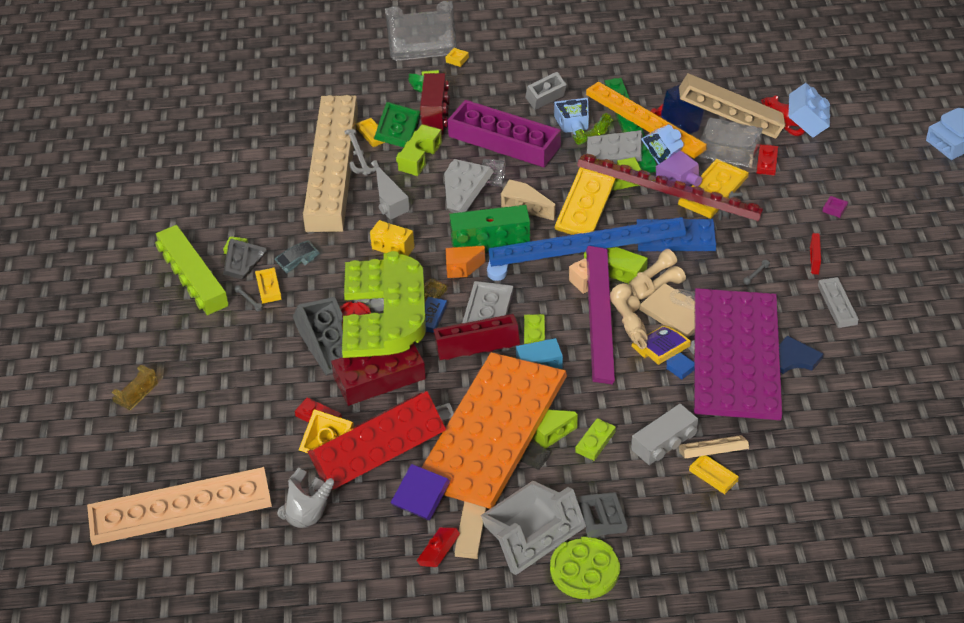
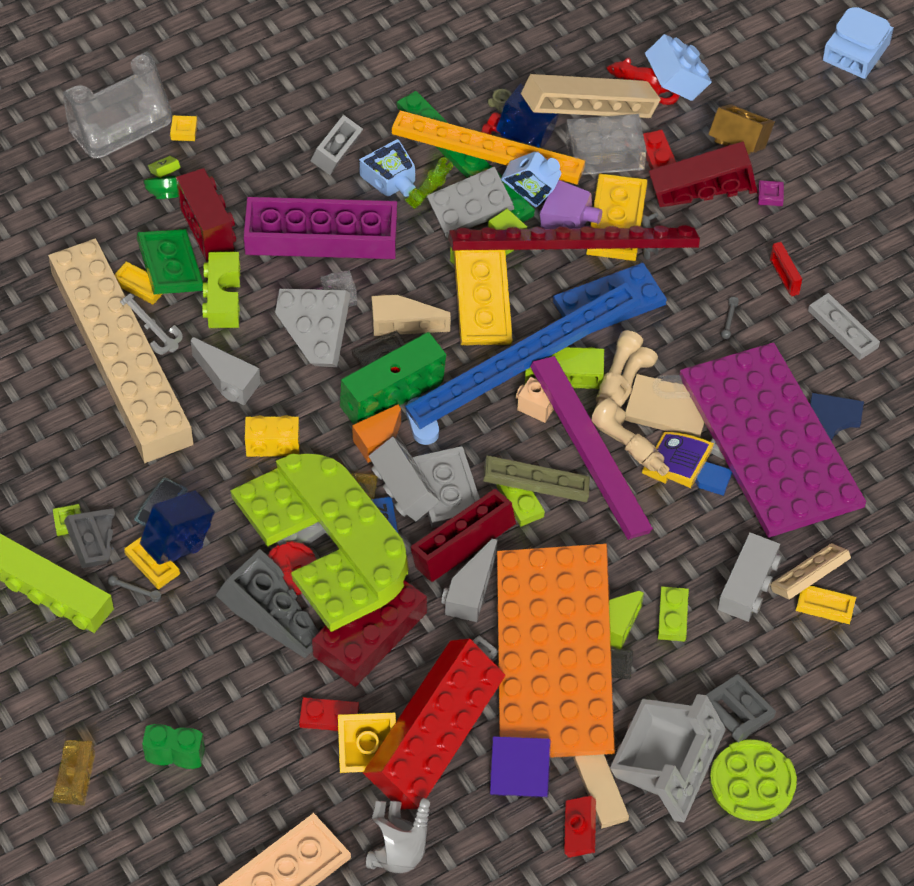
camera: 30 degrees left, 10 degrees up
dark azure brick [516,338,563,370] -> none
none -> clear blue brick [139,490,215,565]
none -> green brick [142,724,205,769]
none -> light grey brick [369,436,441,521]
none -> light grey slope [441,539,497,622]
none -> olive tile [483,455,590,502]
none -> dark red wedge [649,141,758,207]
none -> pearl gold brick [709,104,775,154]

